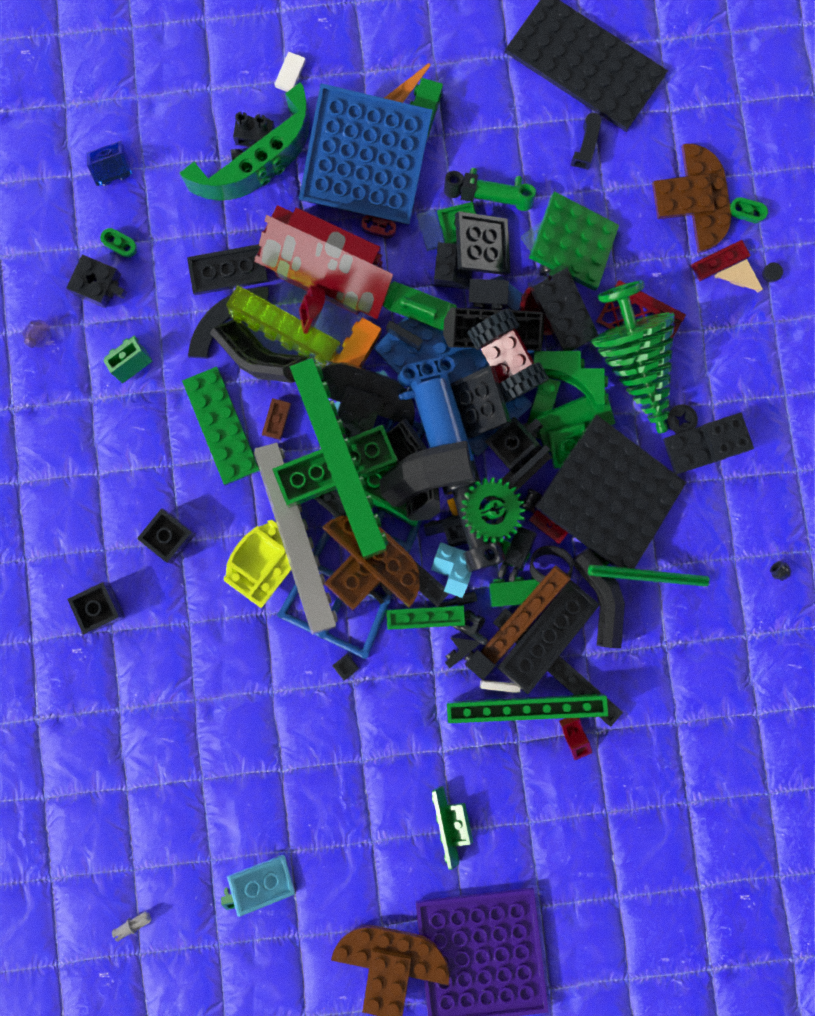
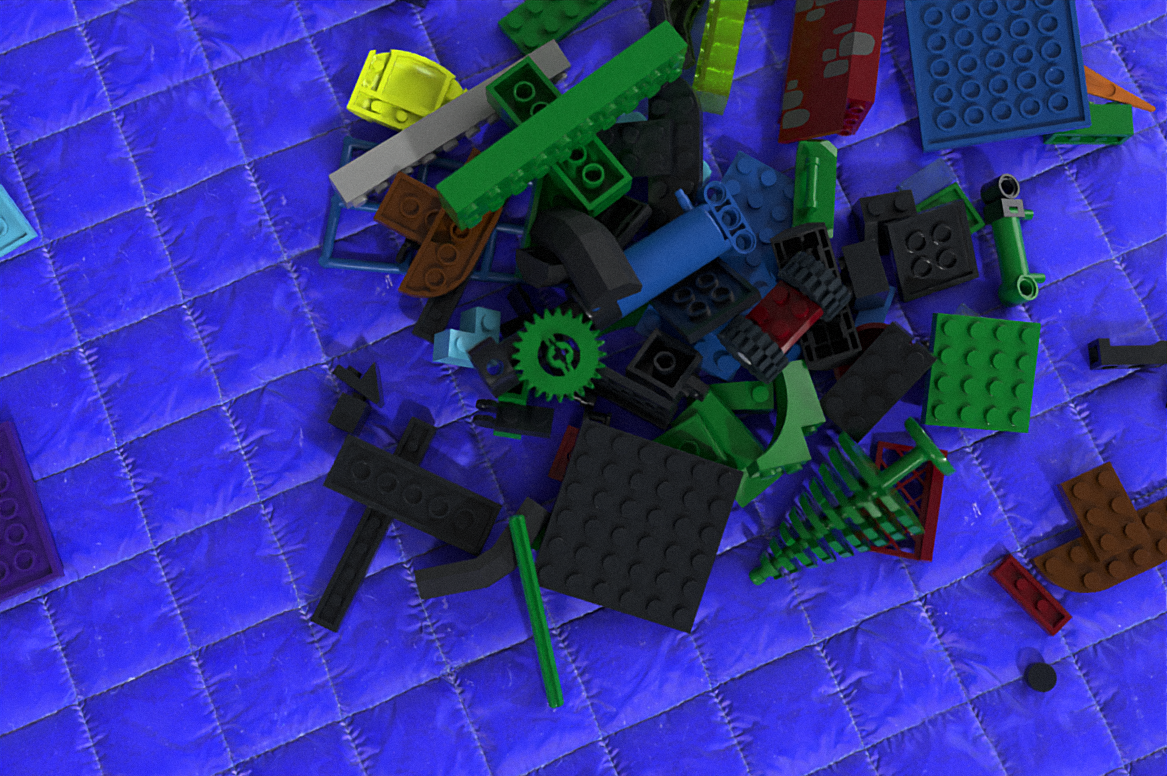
camera: 75 degrees right, 5 degrees down
copper plate [262,398,291,440] -> none
dark red slope [299,285,325,334] -> none
orange brick [332,317,382,367] -> none
black tile [332,653,359,681] -> none
dark red beam [361,215,396,239] -> none
black tile [386,321,423,351] -> none
green plate [386,606,465,630] -> none
bracket [432,786,473,870] -> none
black axle [438,591,477,607] -> none
green brick [447,694,608,723] -> none
black piece [451,609,488,645] -> none
reddish brown tile [480,565,571,664] -> none
white tile [480,679,521,693] -> none
green brick [489,576,539,607] -> none
black tyre [530,546,574,583] -> none
dark red slope [559,718,592,760] -> none
black piece [663,412,754,475] -> none
black gear [666,404,698,434] -> none
tan tile [715,259,763,292] -> none
green plate [730,197,768,223] -> none

